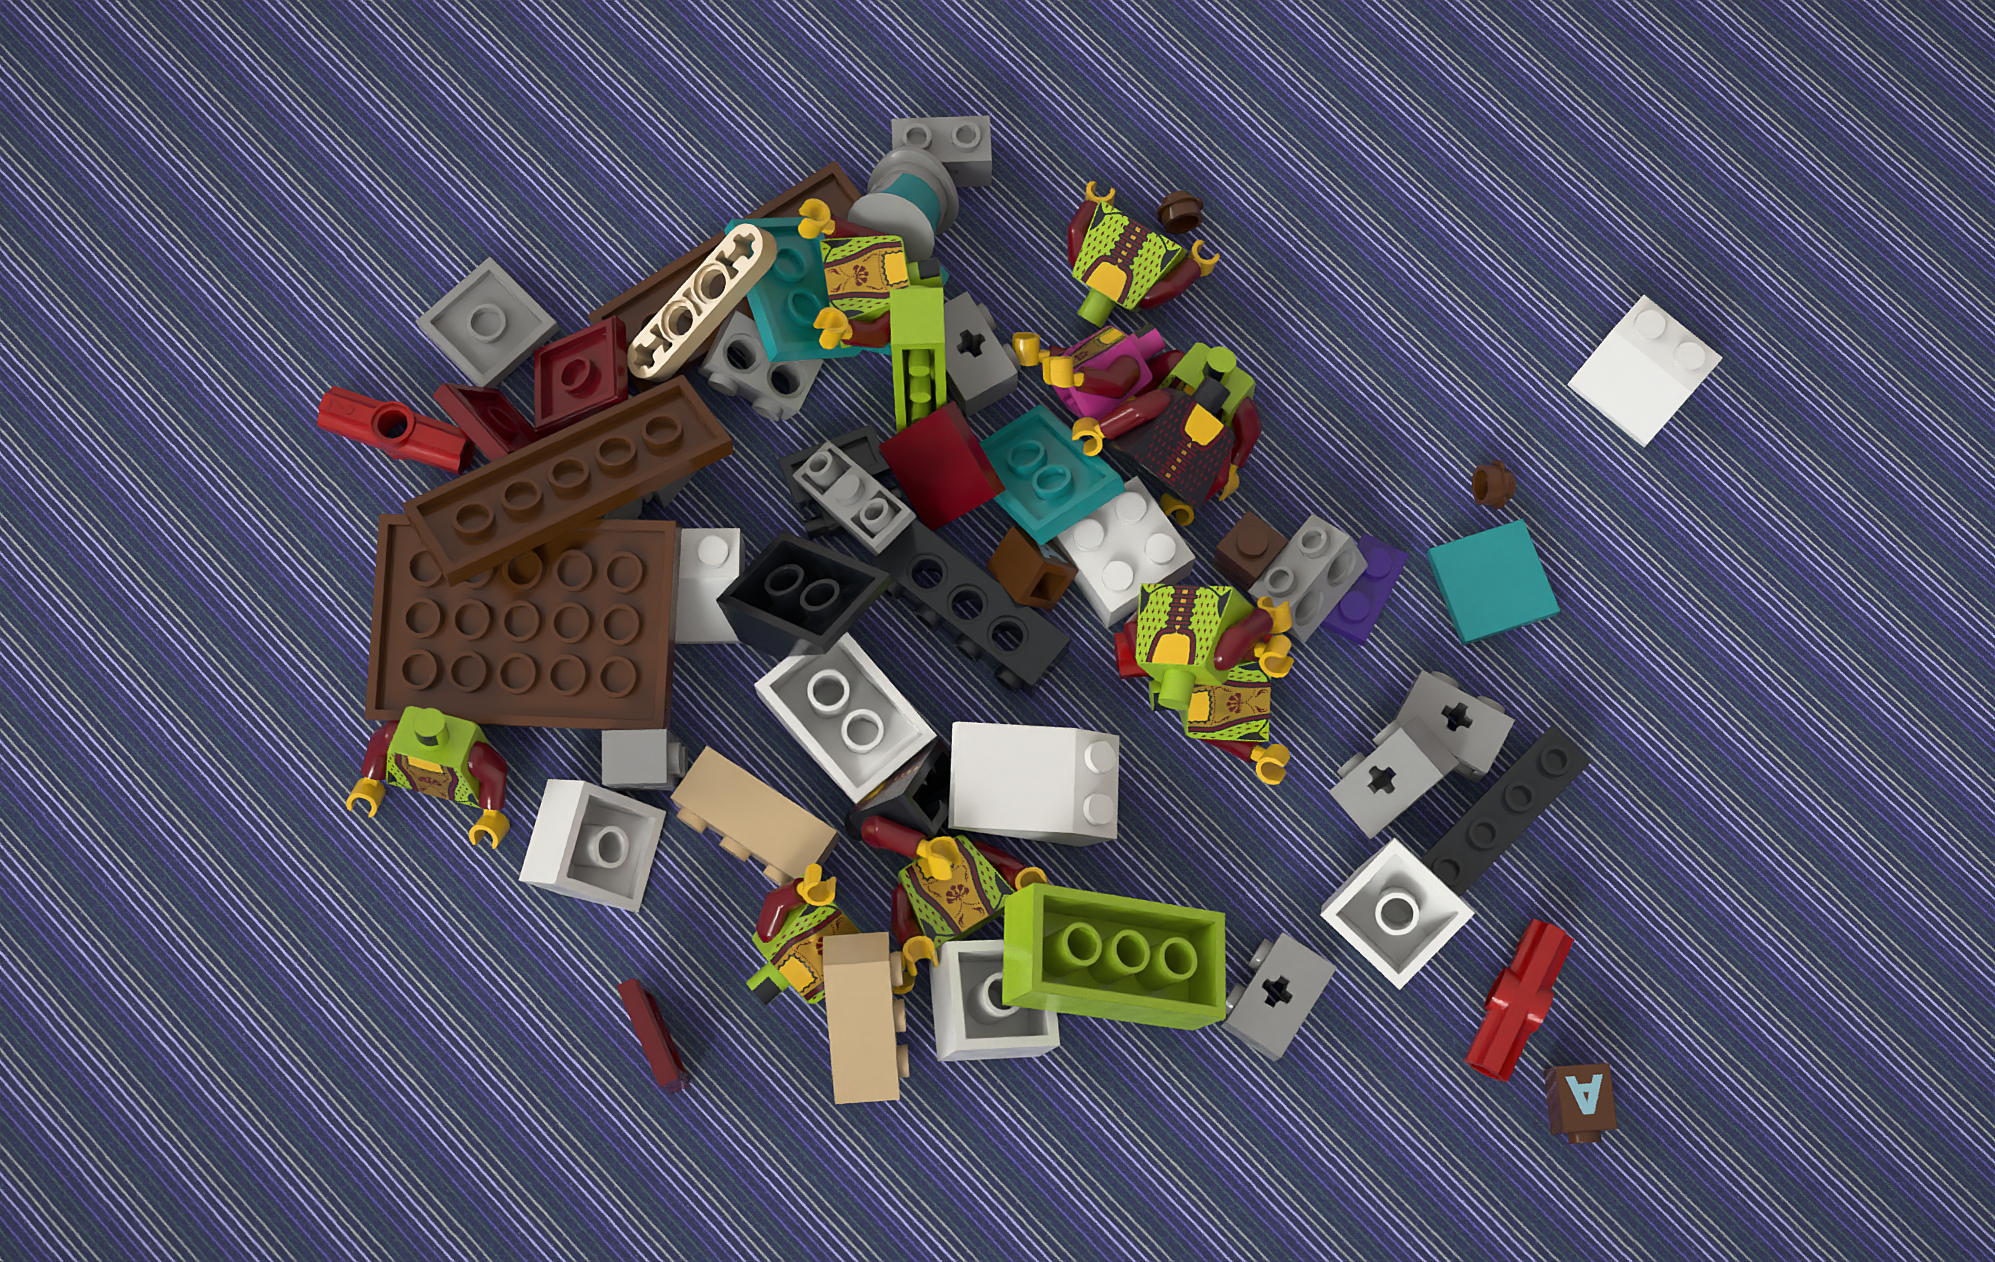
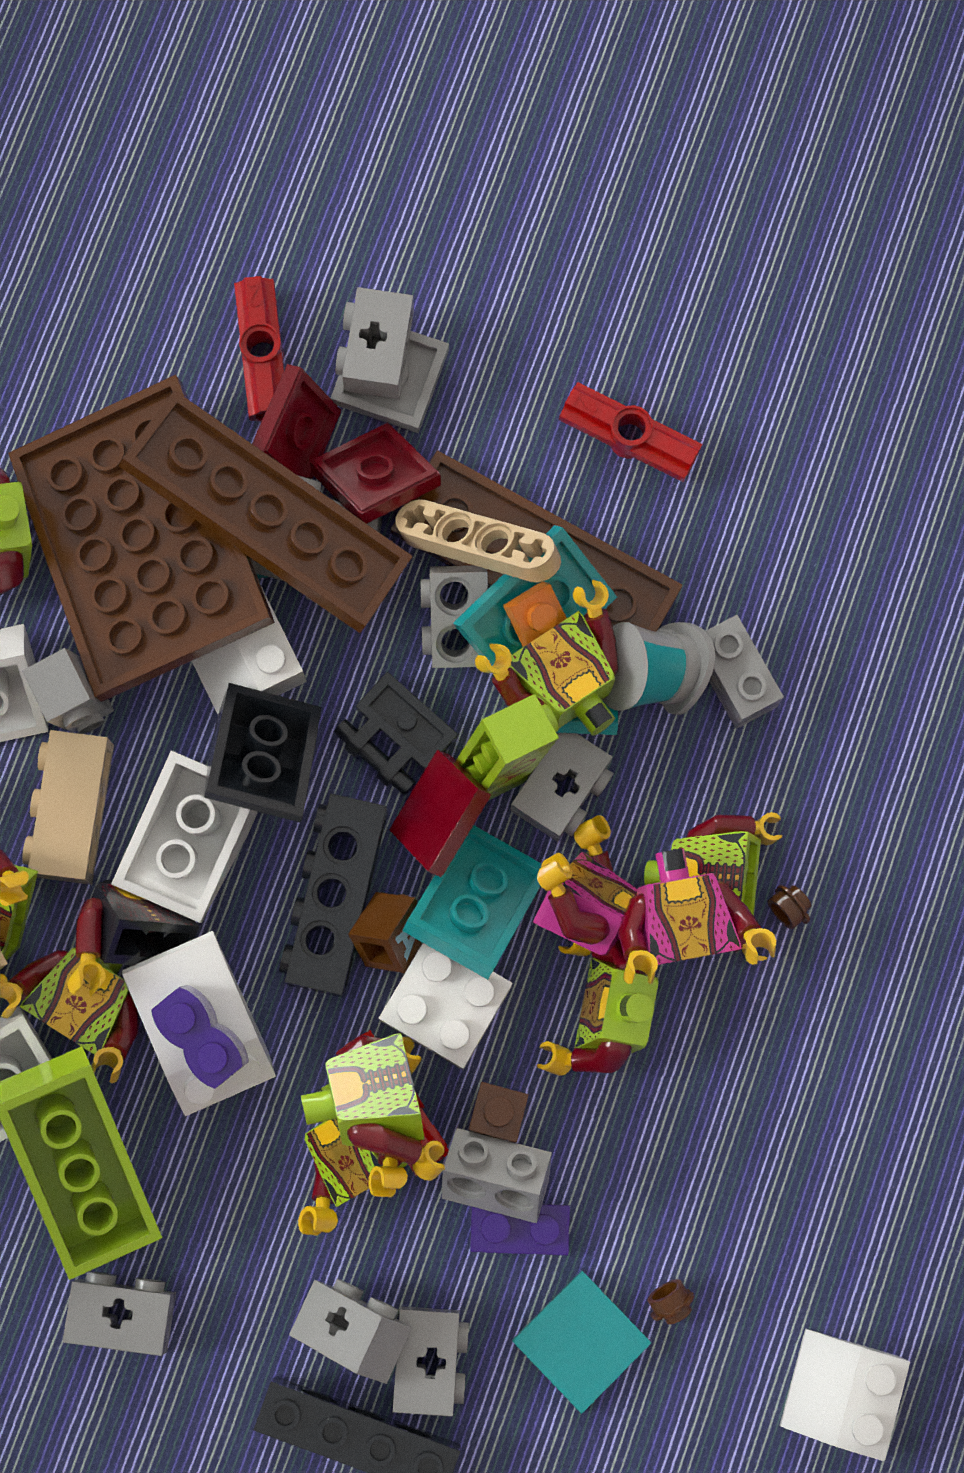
camera: 65 degrees right, 5 degrees up
light grey slope [792,440,917,556] -> none
torso [1072,376,1235,526] -> none
white slope [1320,837,1475,990] -> none
none -> dark purple brick [151,985,249,1089]
none -> light grey brick [335,287,414,399]
none -> orange plate [503,581,567,647]
none -> red piece [559,382,702,482]
none -> torso [618,849,776,984]

